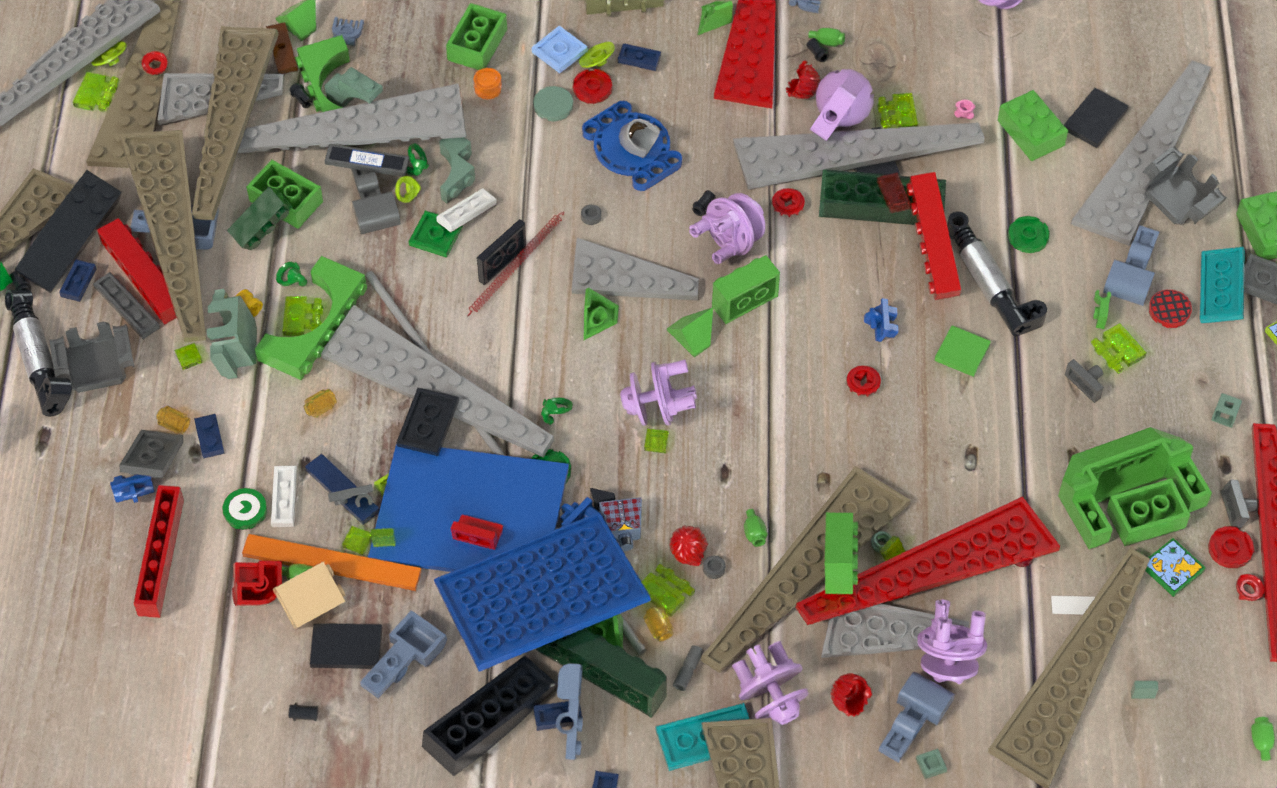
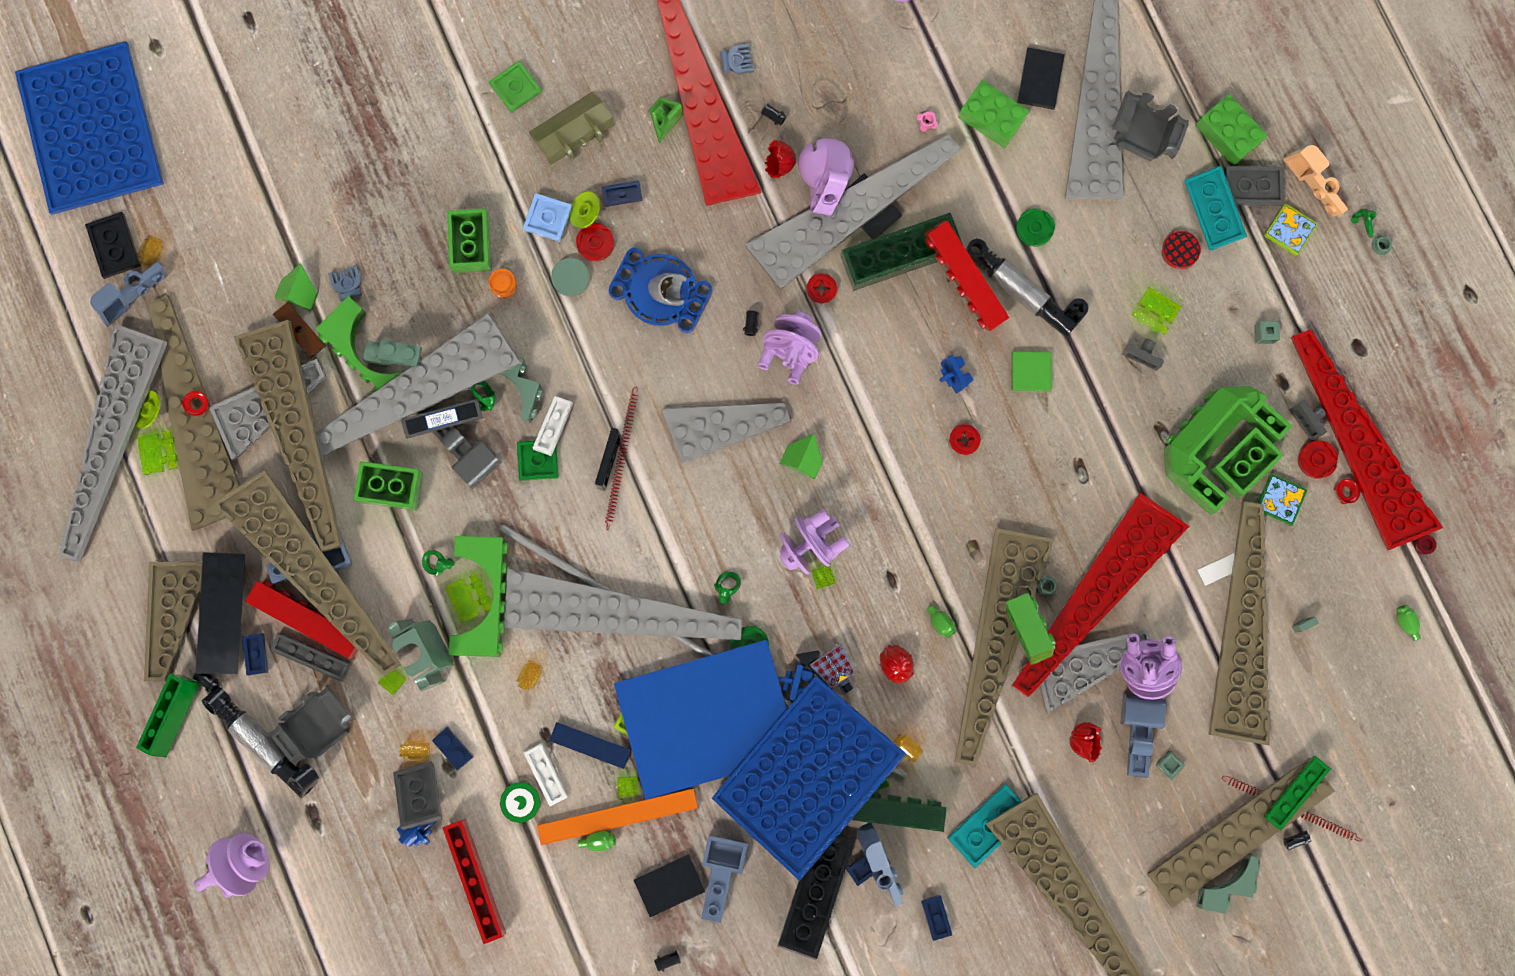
camera: 30 degrees left, 25 degrees up
dark green brick [227,186,293,250] -> none
red brick [232,560,282,606] -> none
yellow wheel [235,289,263,317] -> none
tan brick [273,561,346,629] -> none
black pin [289,83,313,108] -> none
dark grey plate [328,484,373,507] -> none
clear neon green tile [371,528,396,547] -> none
lime piece [395,176,421,203] -> none
black tile [396,388,460,456] -> none
red panel [451,515,503,550] -> none
dark grey tile [581,204,602,225] -> none
bright green slope [583,288,619,341] -> none
clear neon green plate [641,564,695,617] -> none
dark grey piece [673,645,704,691] -> none
dark grey tile [703,556,726,579] -> none
bright green brick [712,255,780,324] -> none
lavender piece [732,641,809,725] -> none
bright green plant [808,28,845,47] -> none
clear neon green plate [877,93,918,129] -> none
clear red plate [877,173,911,213] -> none
clear neon green tile [880,536,906,561] -> none
bright green plate [1093,290,1111,329] -> none
sand blue plate [1103,225,1159,306] -> none

